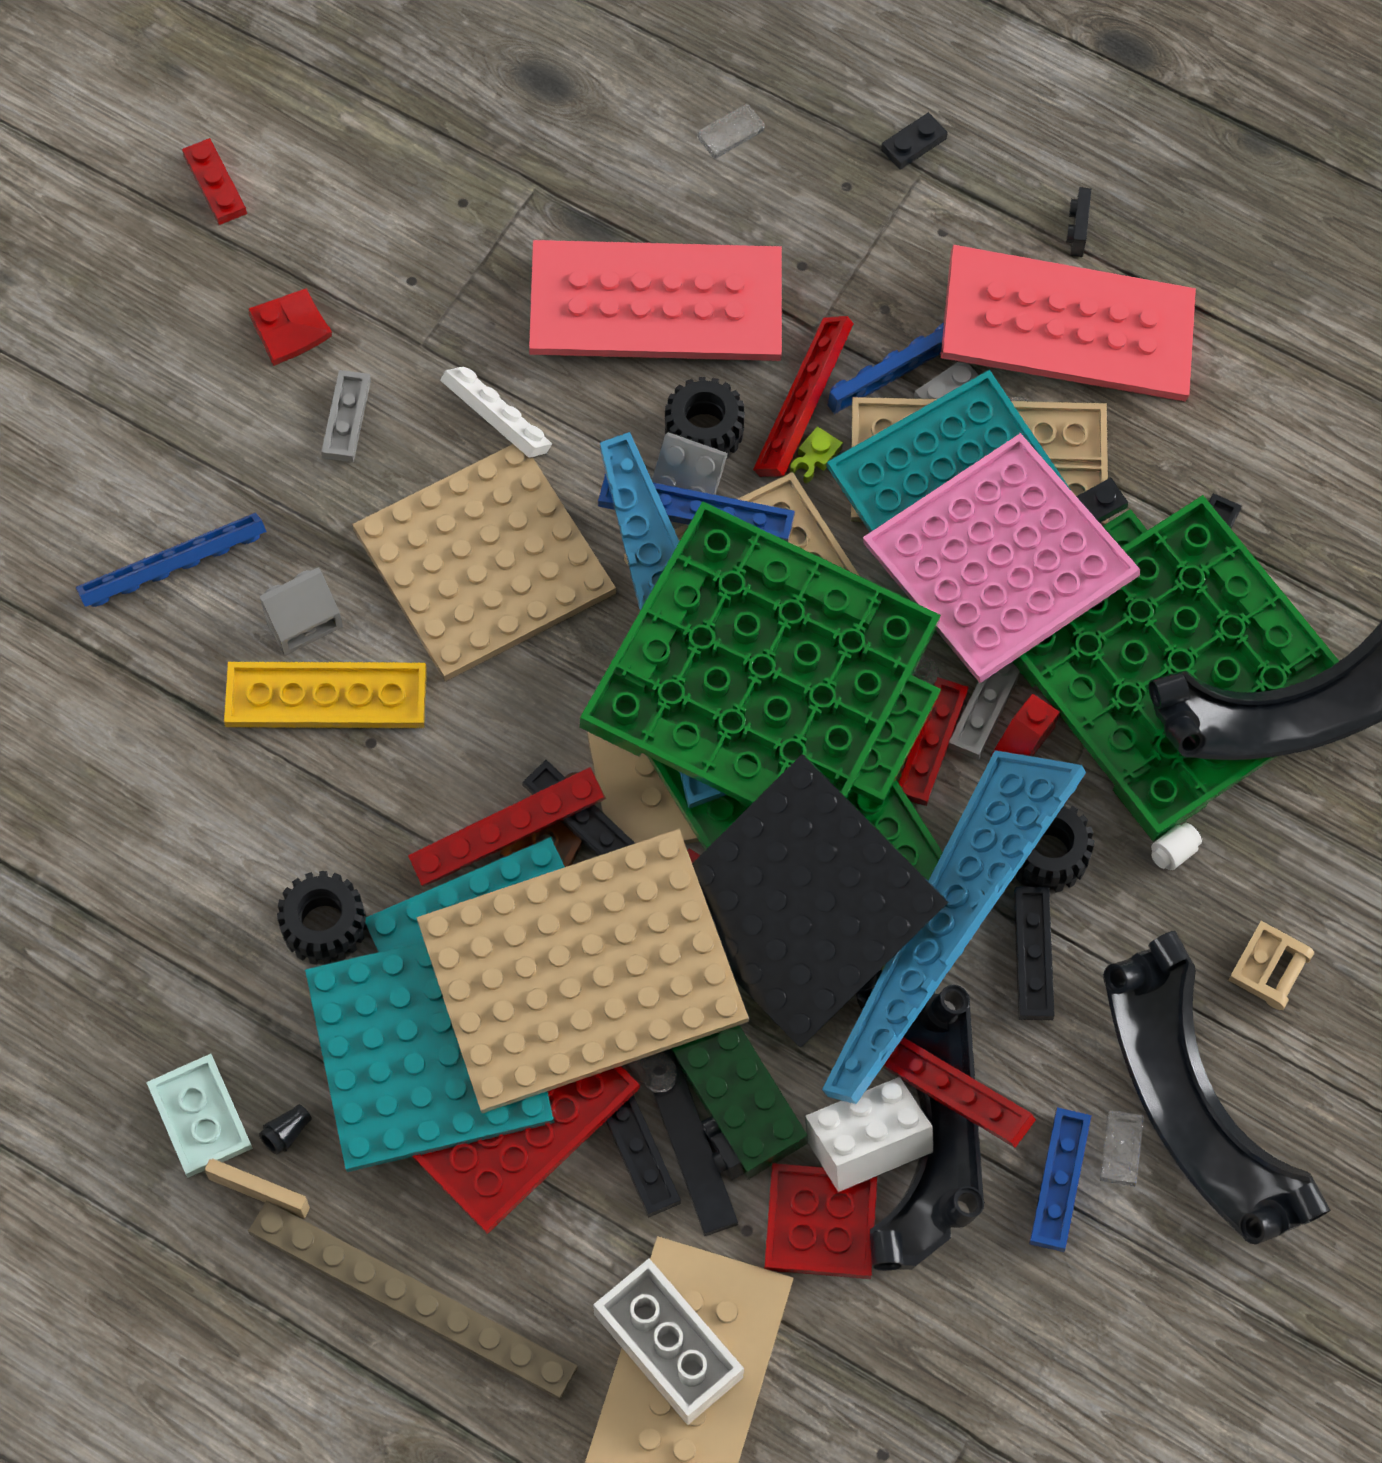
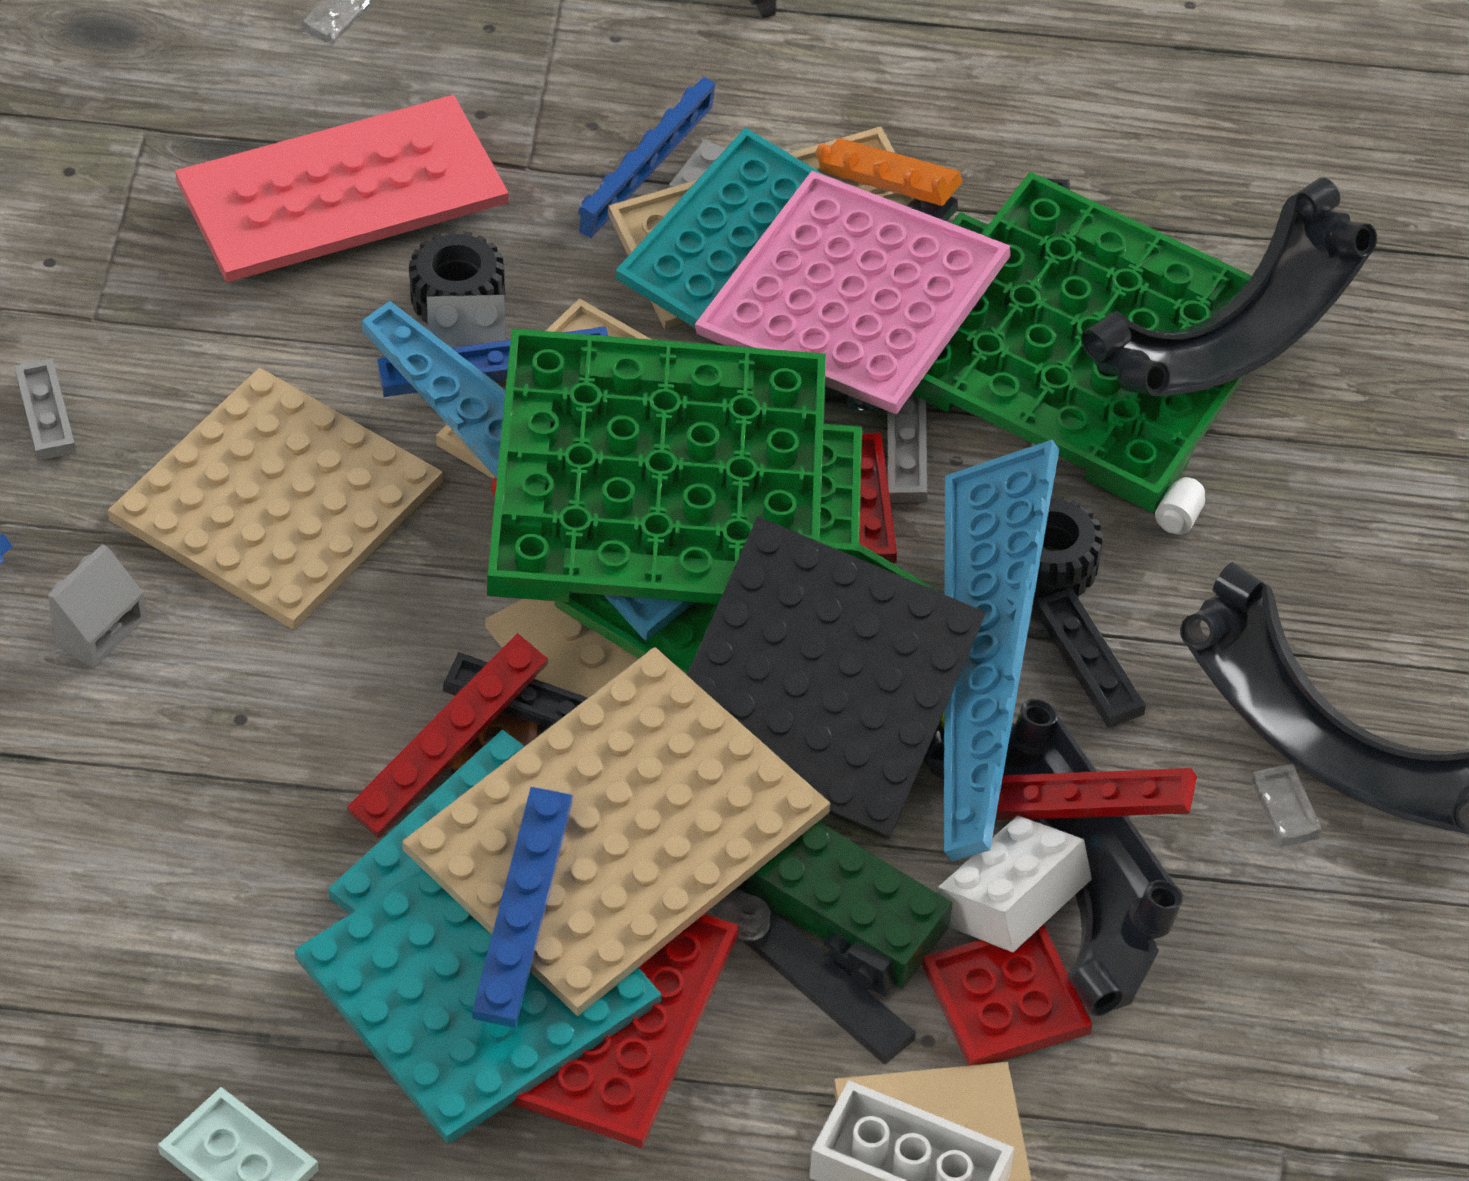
camera: 25 degrees left, 15 degrees down
yellow plate [224,662,427,728] -> none
black cone [259,1104,312,1155] -> none
black tyre [277,871,366,965] -> none
white plate [440,367,552,458] -> none
black plate [606,1095,681,1218] -> none
red plate [753,316,854,477] -> none
lime plate [790,426,843,484] -> none
coral plate [940,245,1196,402] -> none
red slope [991,693,1060,757] -> none
blue plate [1029,1107,1092,1252] -> none
tan plate [1228,921,1314,1010] -> none
none -> blue plate [472,787,573,1028]
none -> orange hinge [816,138,963,206]

